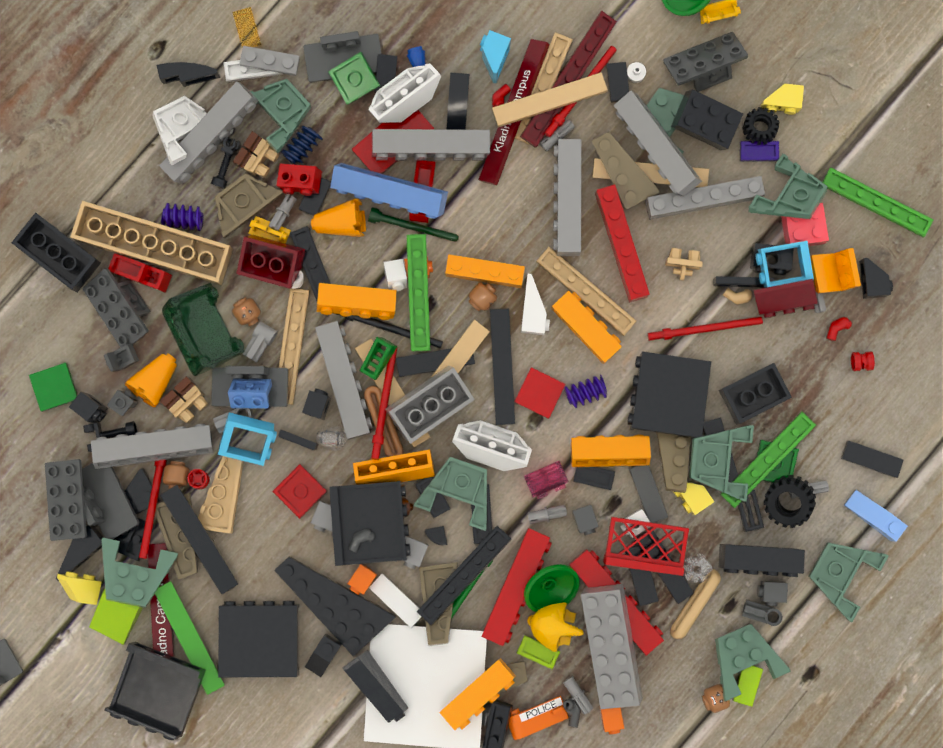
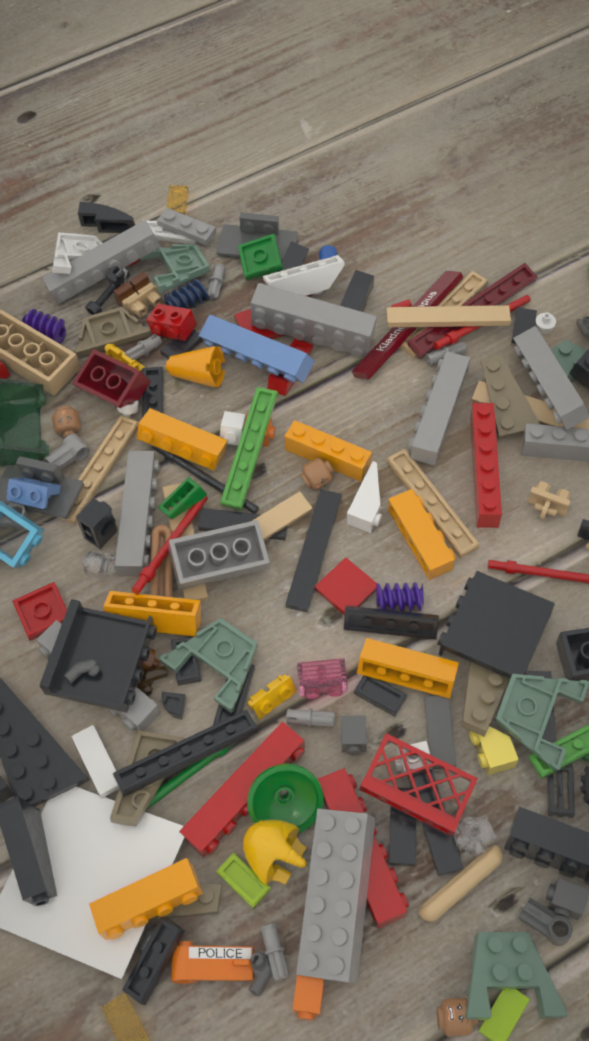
camera: 20 degrees right, 25 degrees down
black tile [278,430,319,451] -> none
orange brick [347,564,378,595] -> none
dark green piece [368,207,459,242] -> none
white wedge [452,420,532,471] -> none
medium azure slope [480,30,511,83] -> none
none -> dark brown arm [137,666,168,696]
none -> light grey axle [208,264,226,300]
none -> yellow hinge [247,674,297,720]
none -> black tile [343,606,439,640]

